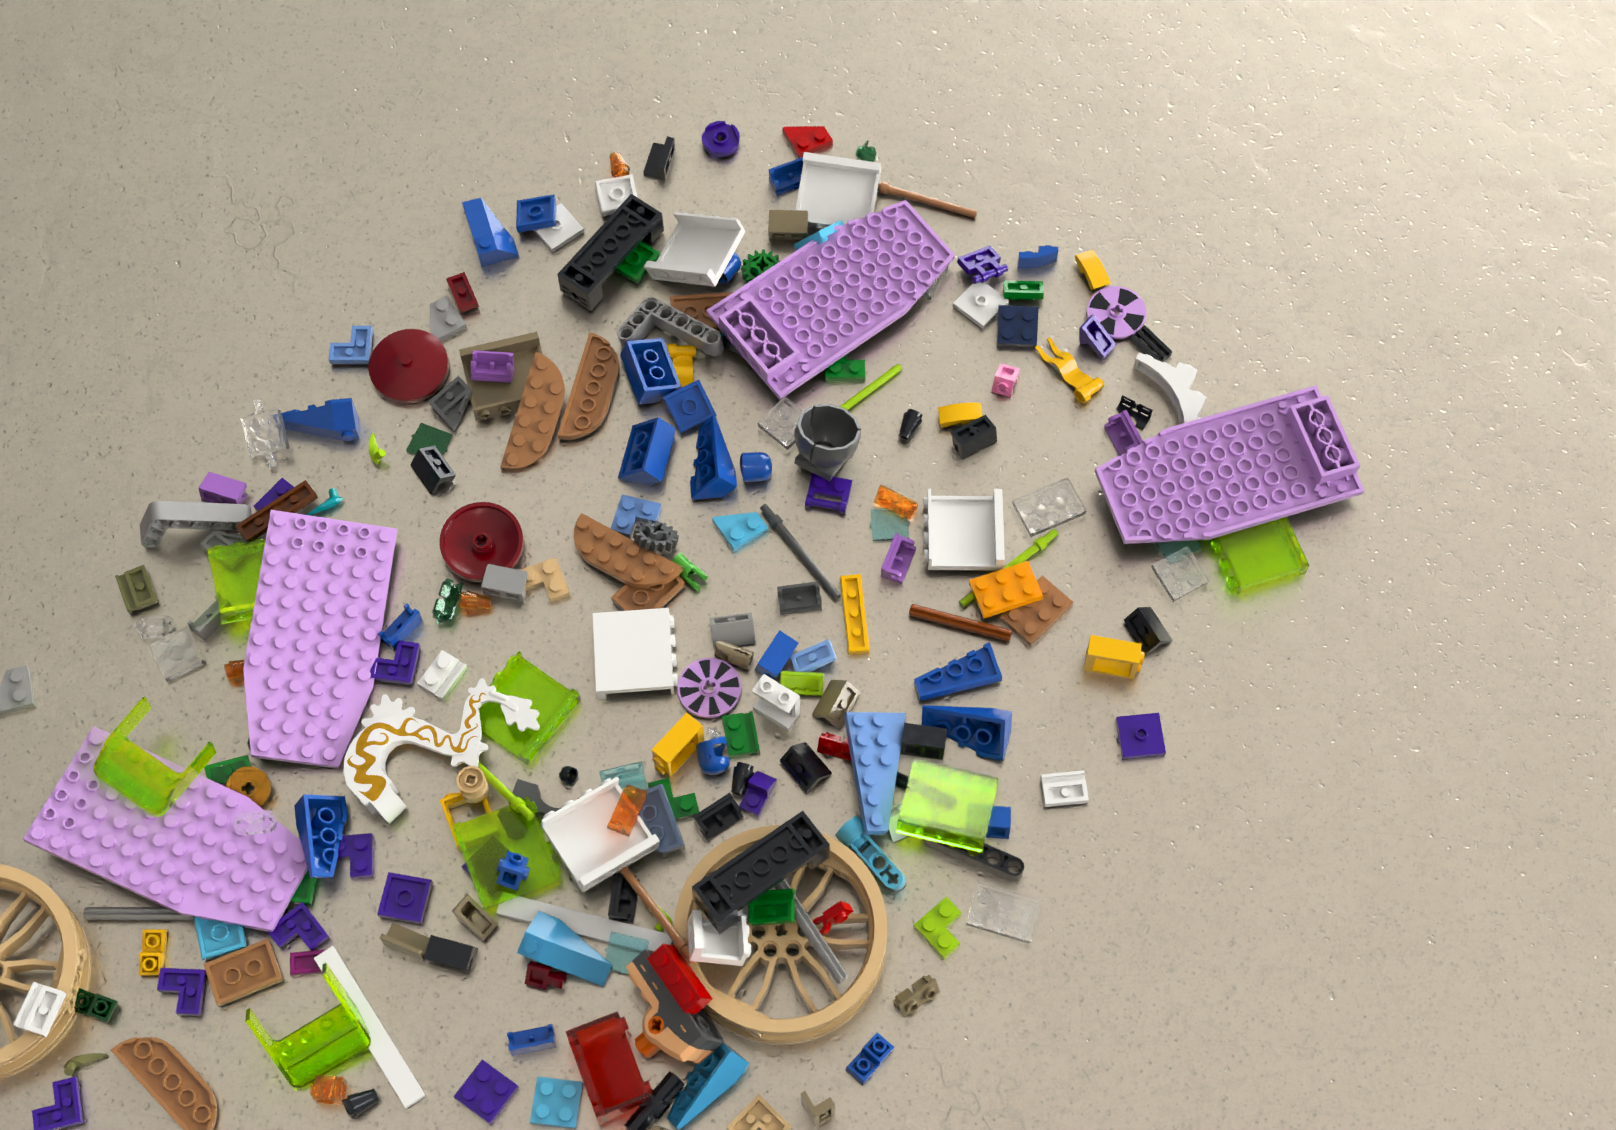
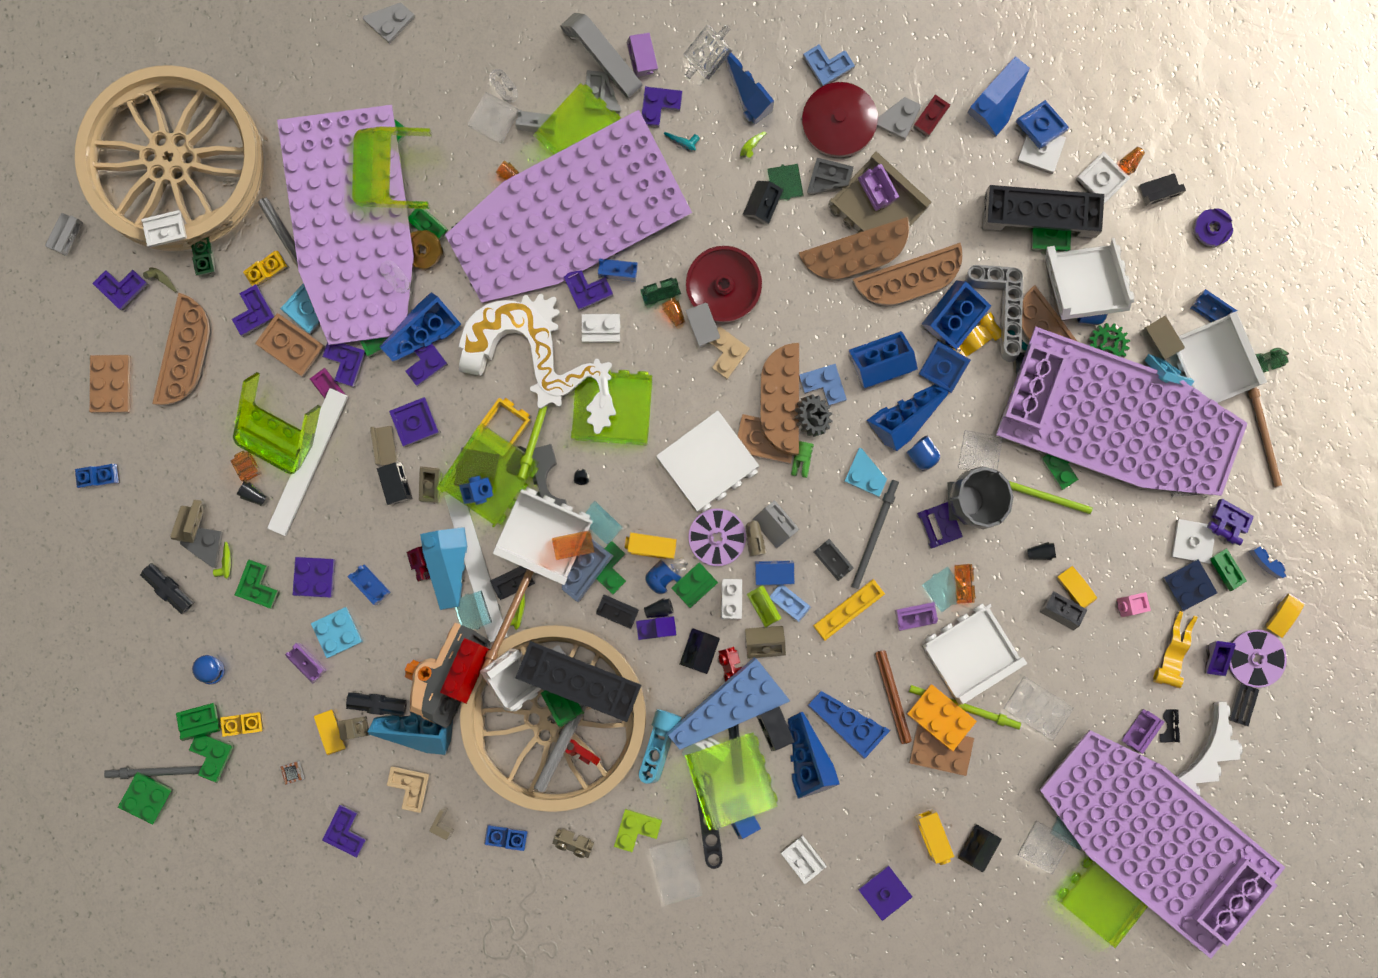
camera: 55 degrees right, 20 degrees up
olive plate [115,565,158,614] -> none
reddish brown plate [236,480,318,544] -> none
tan wheel [456,766,489,803] -> none
clear red windscreen [565,1011,653,1125] -> none
red wing [782,126,833,158] -> none

